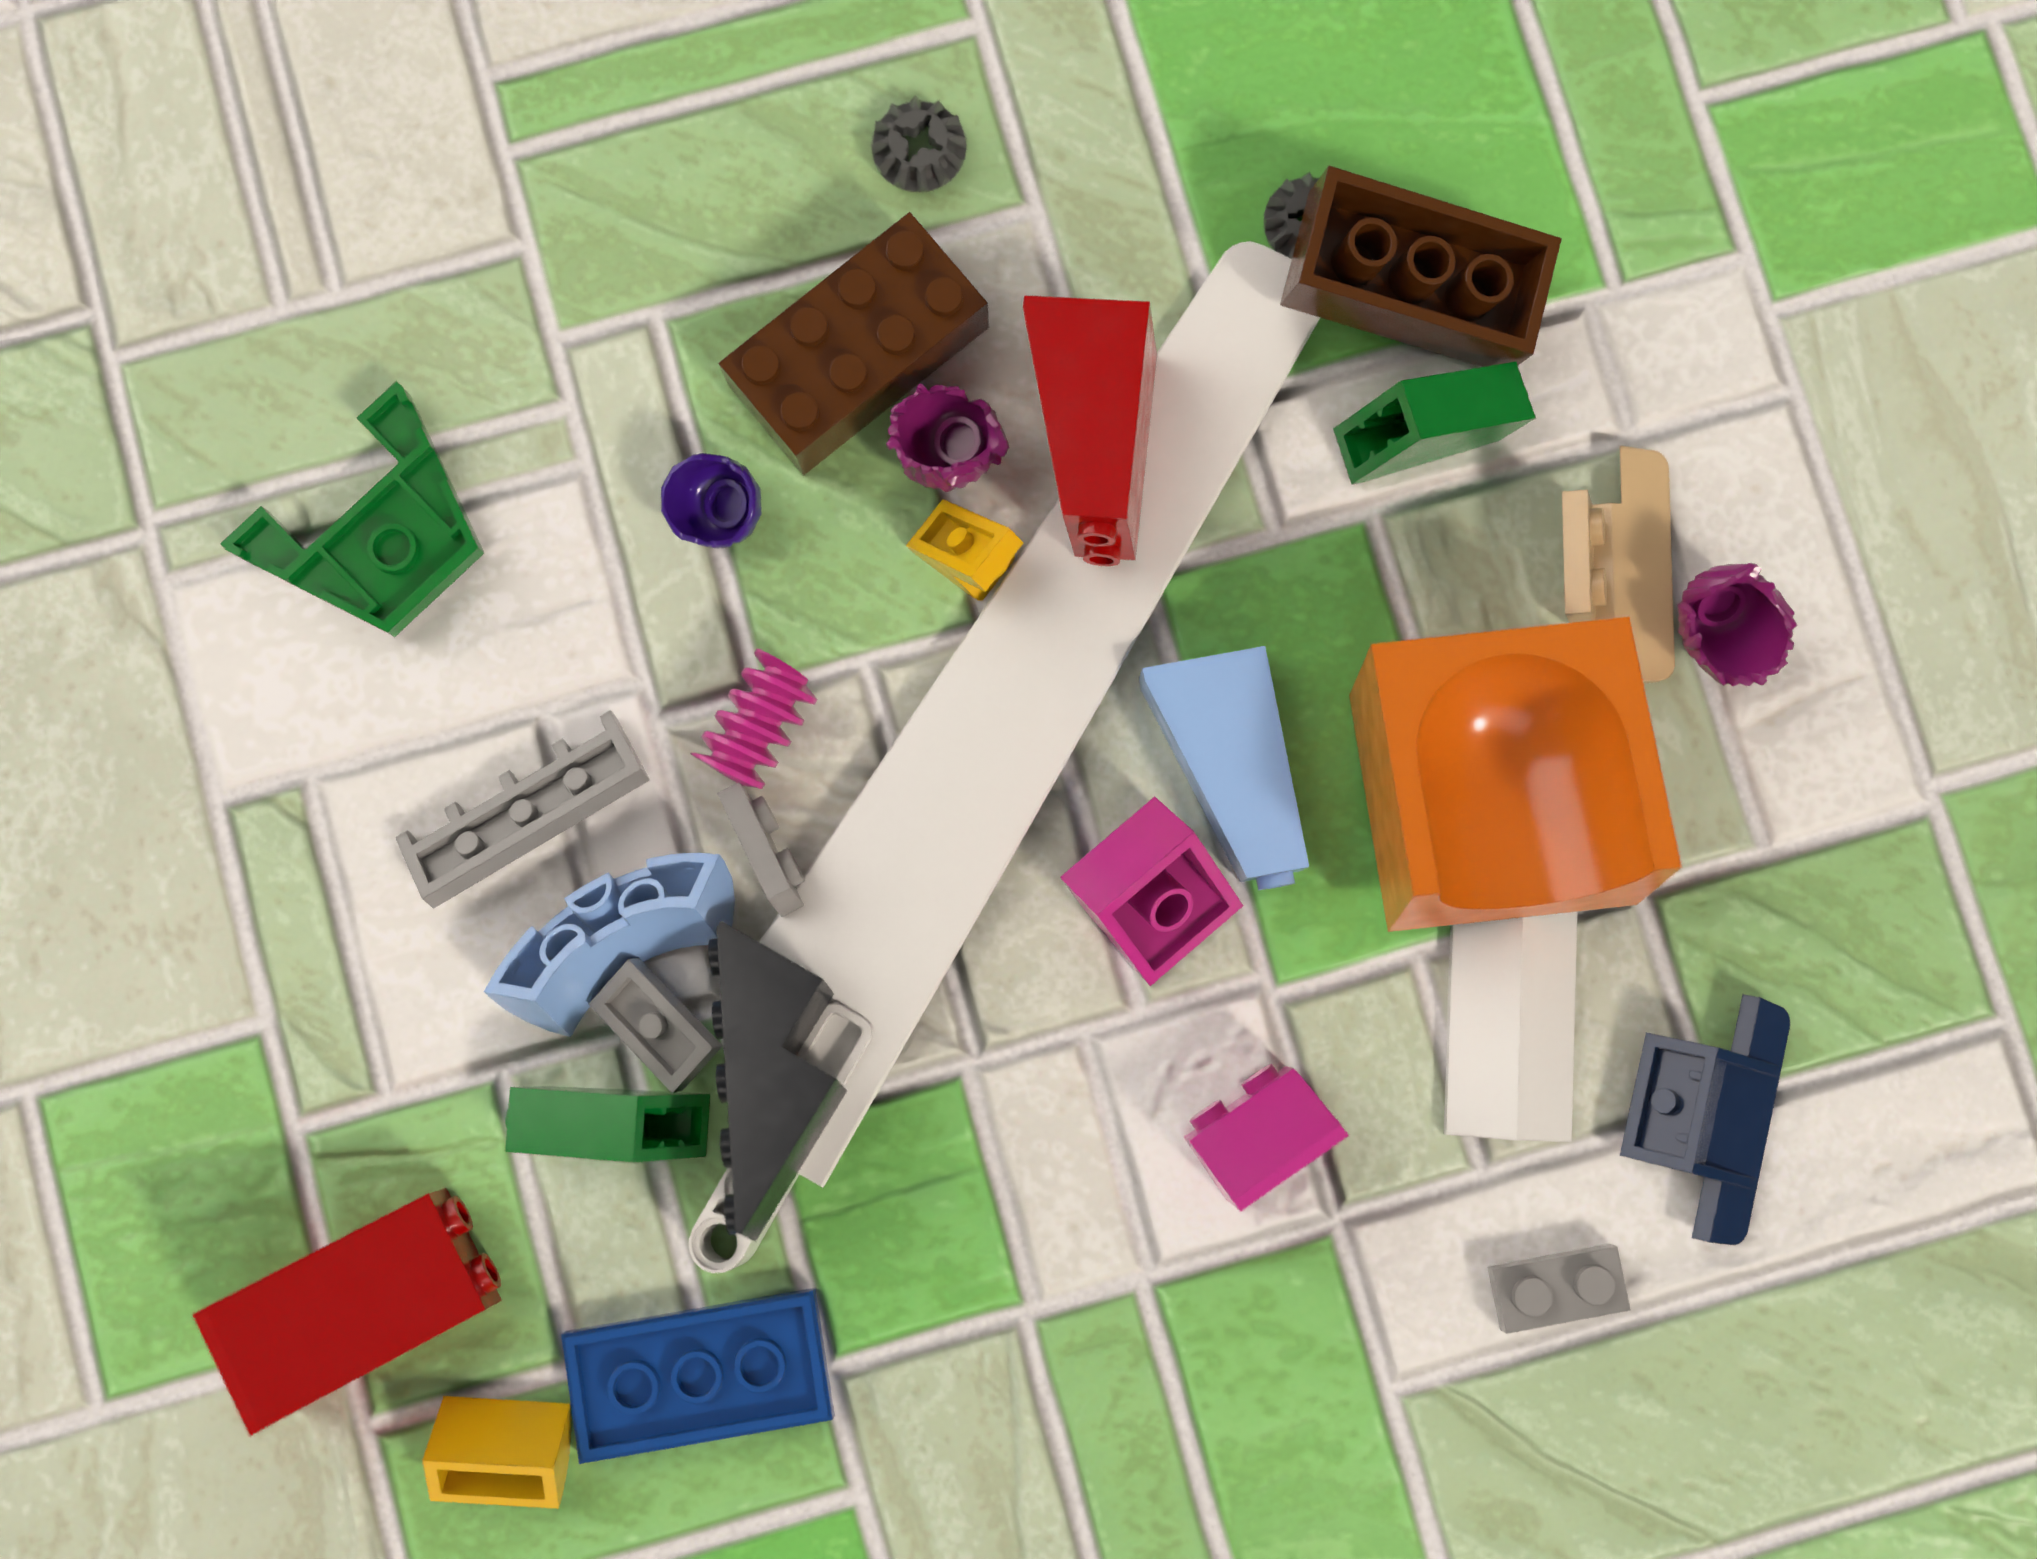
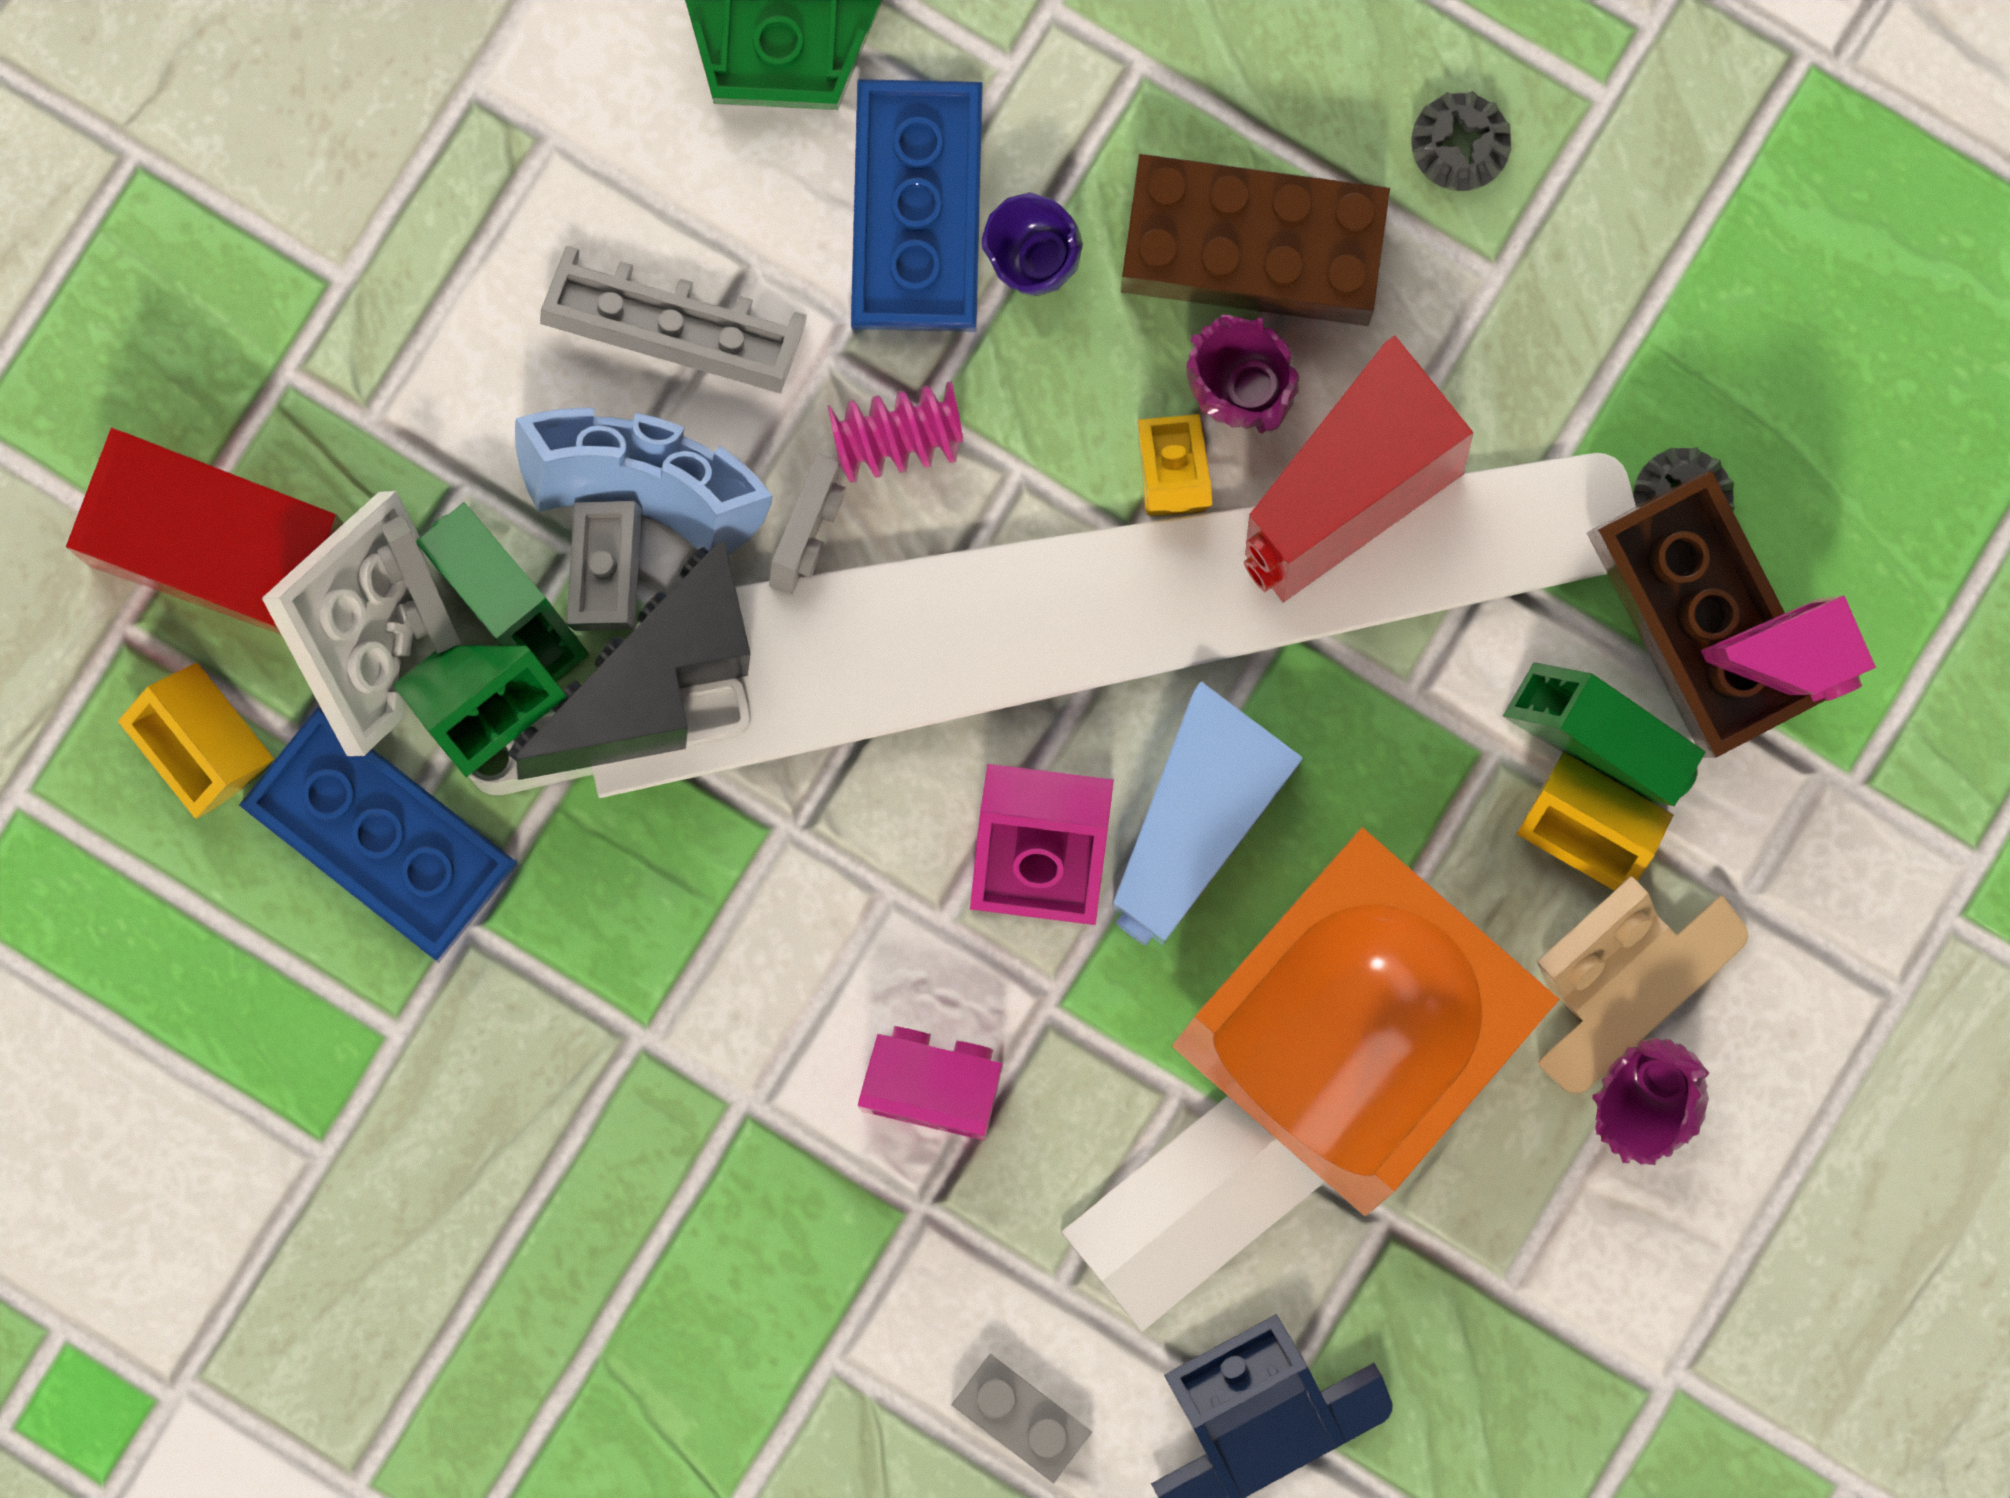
camera: 50 degrees right, 0 degrees up
none -> white plate [262,491,423,756]
none -> light grey plate [377,515,461,654]
none -> green slope [393,645,567,778]
none -> blue tile [851,79,983,332]
none -> yellow brick [1516,751,1674,891]
none -> dark pink slope [1701,595,1876,702]

